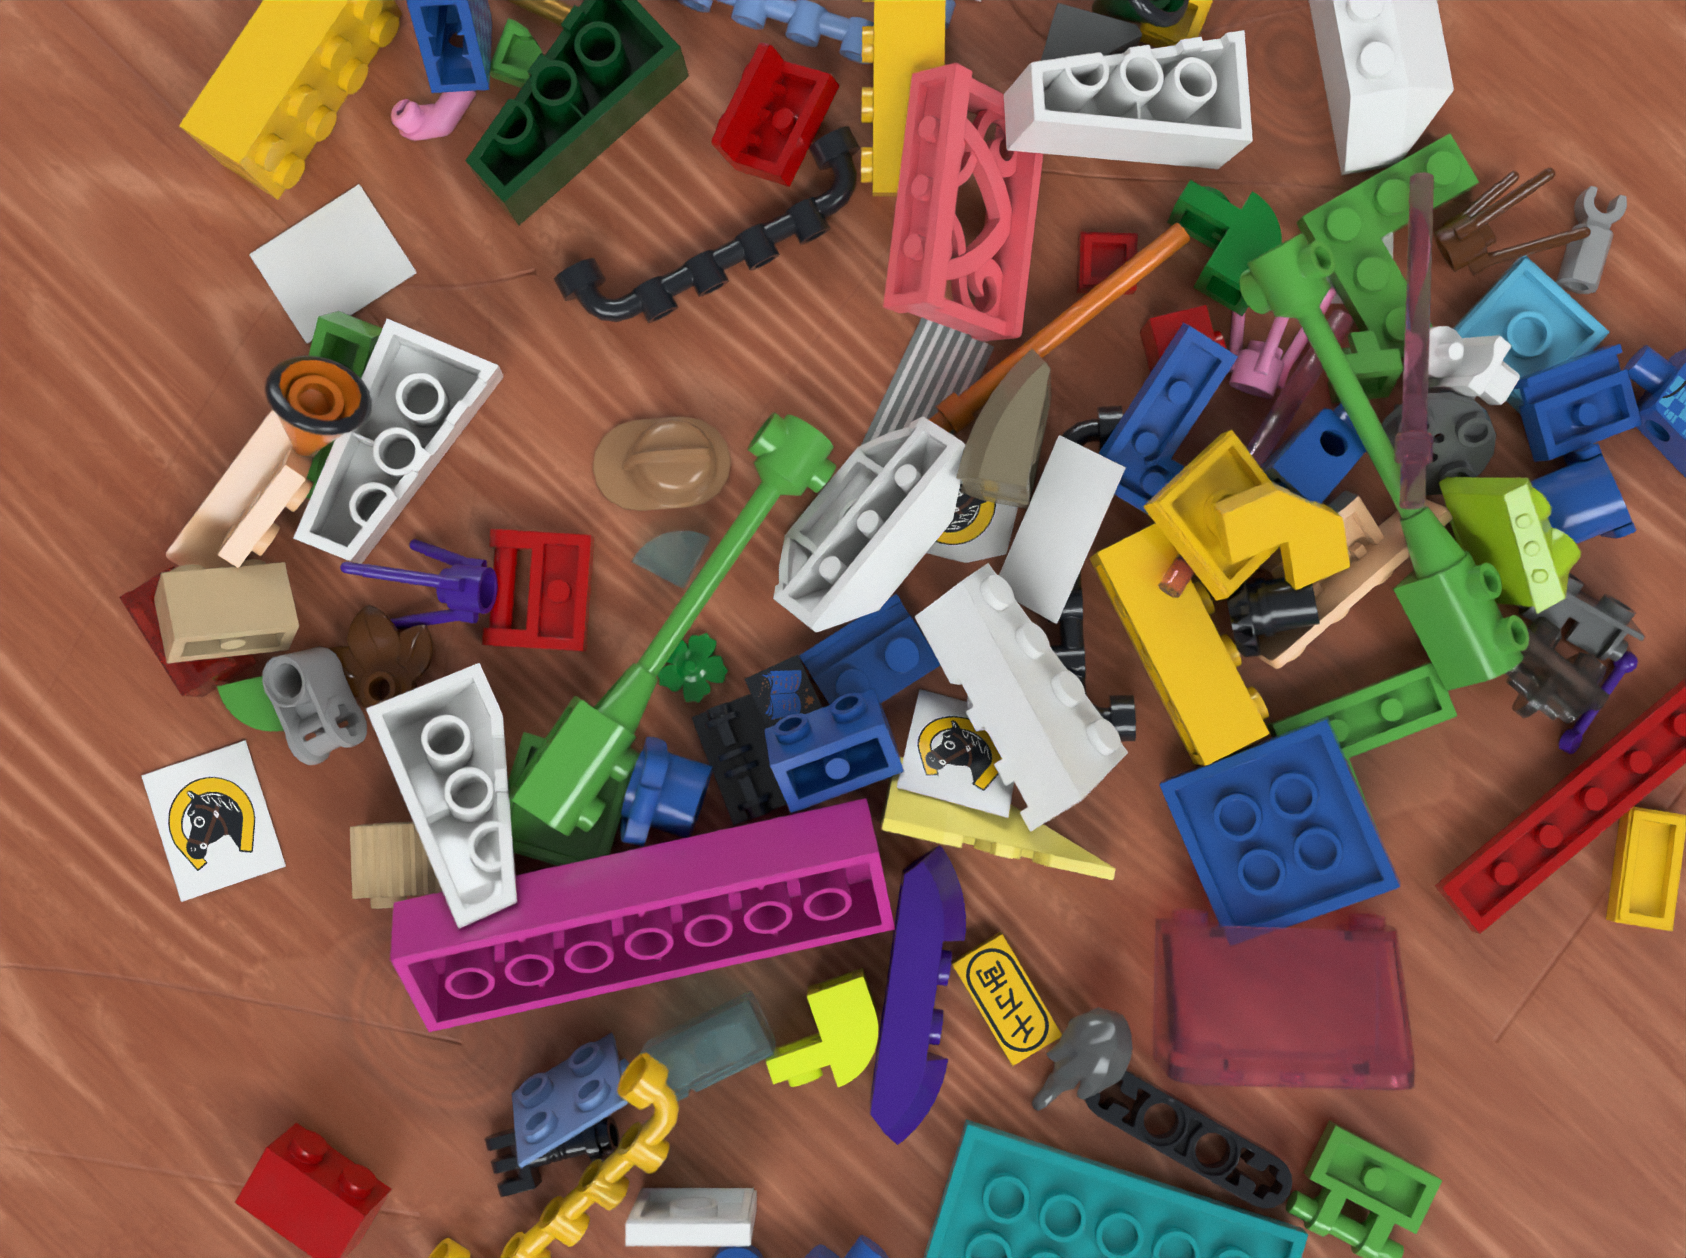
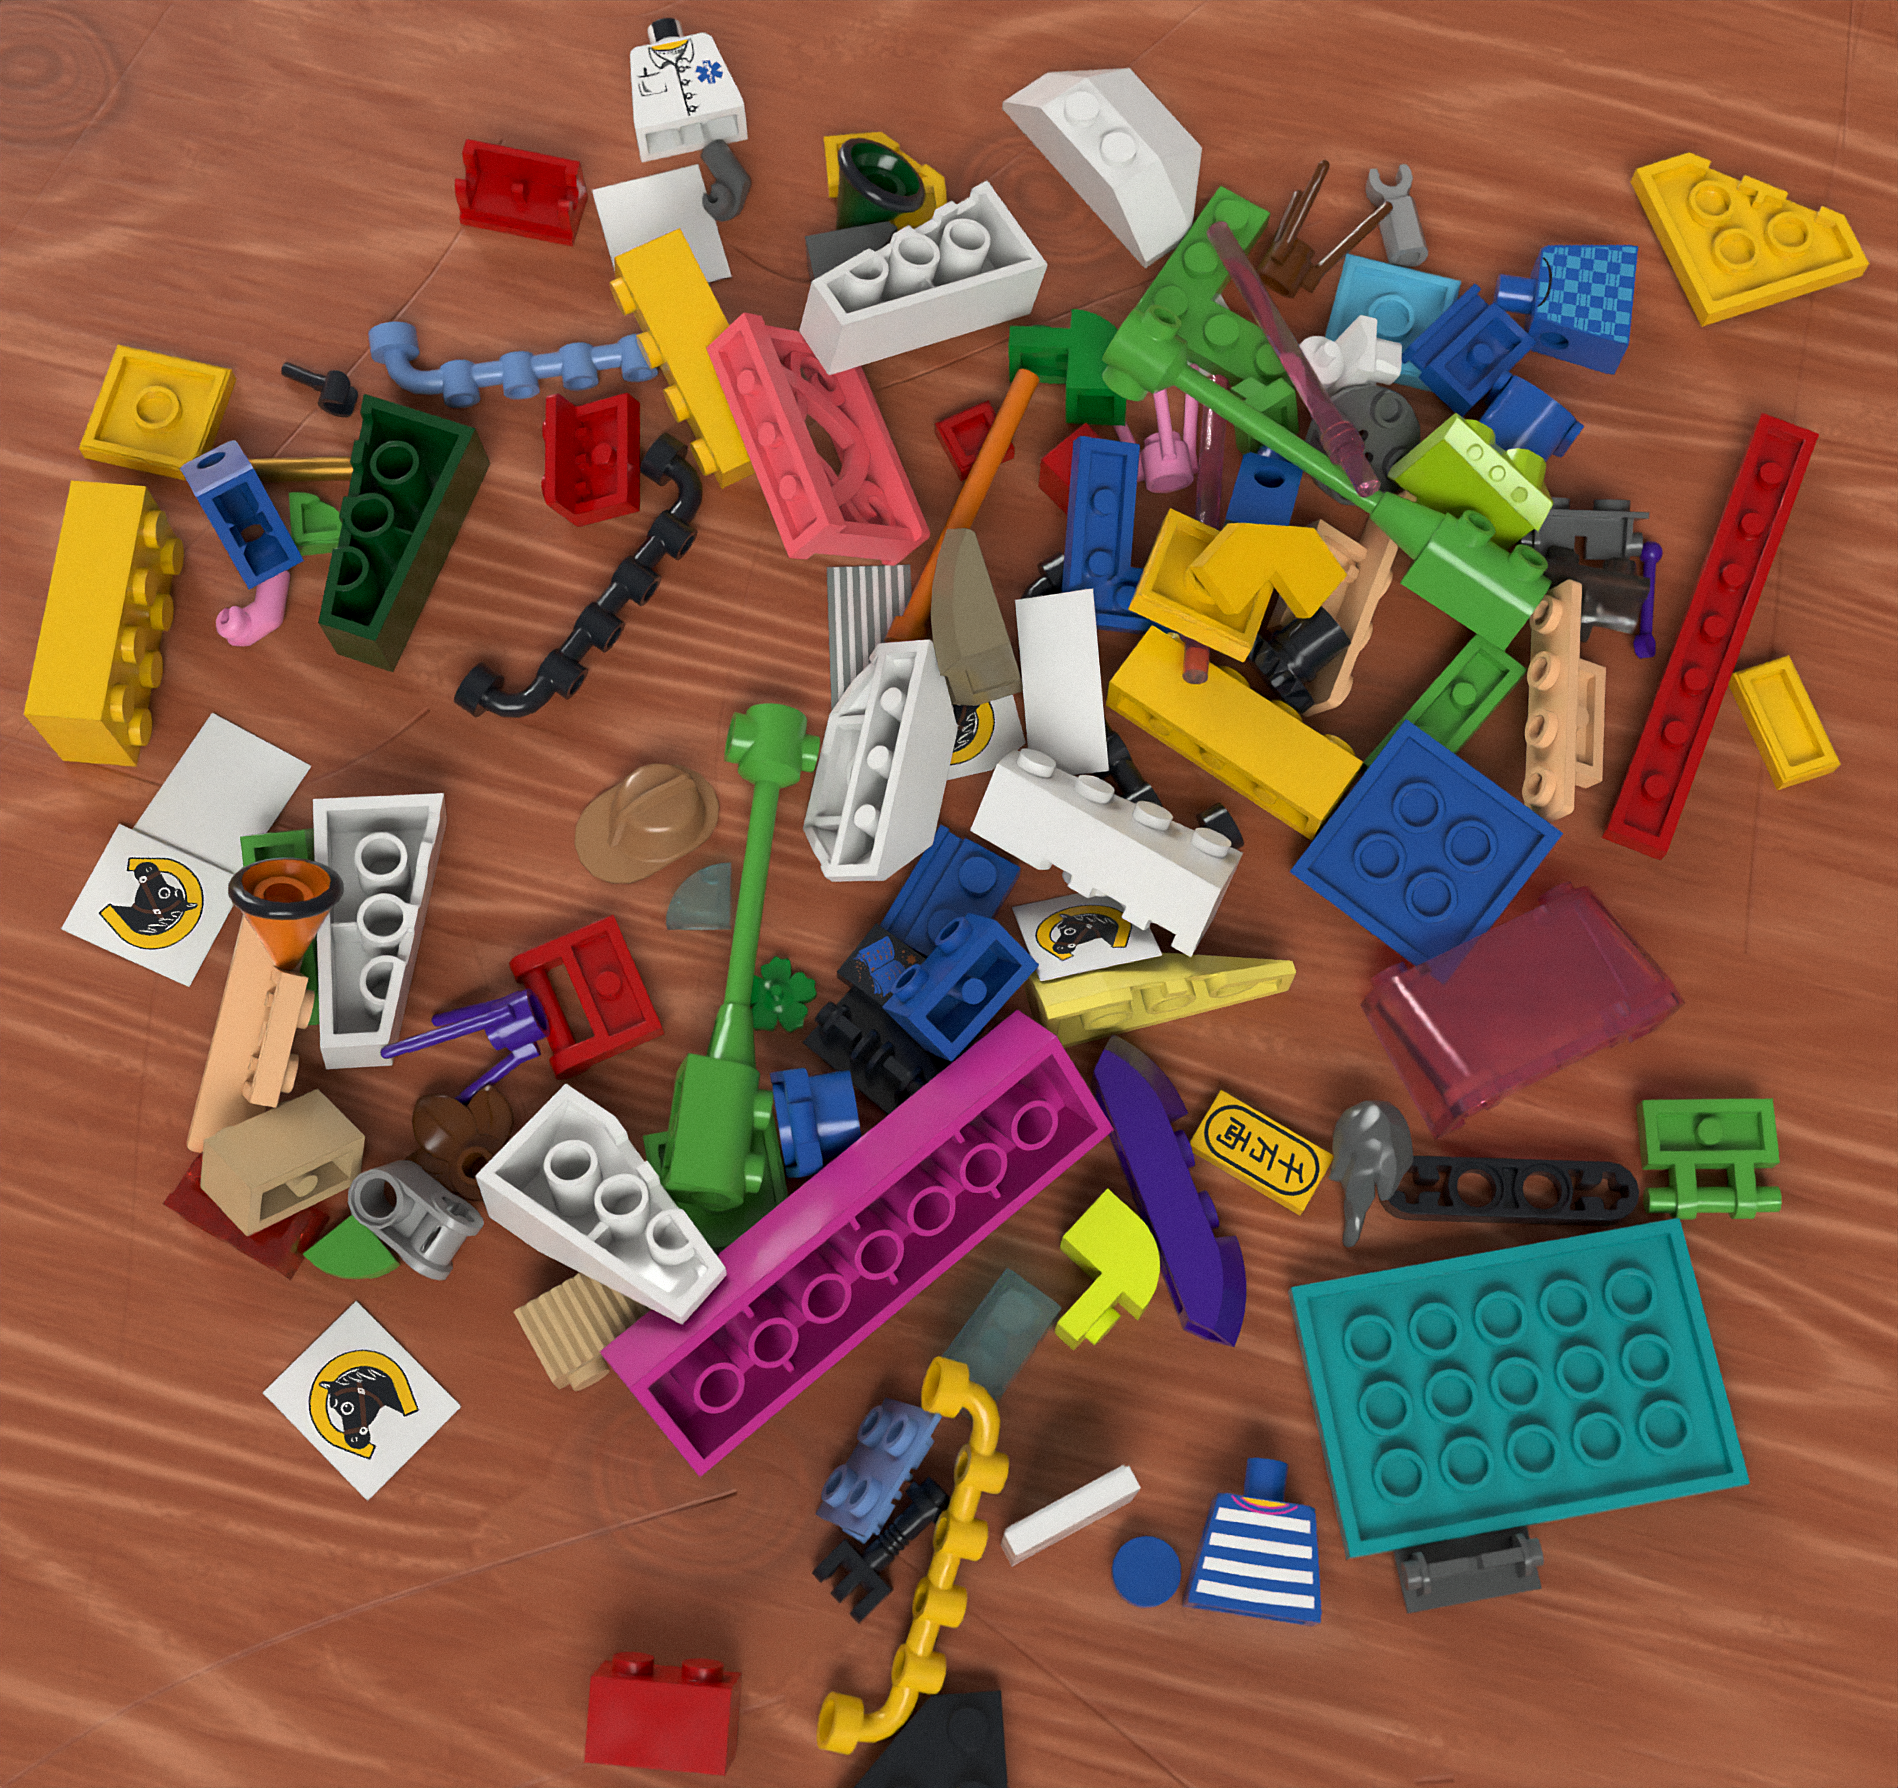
camera: 30 degrees left, 15 degrees down
none -> sticker [61,824,234,987]
none -> light nougat bracket [1522,579,1606,823]

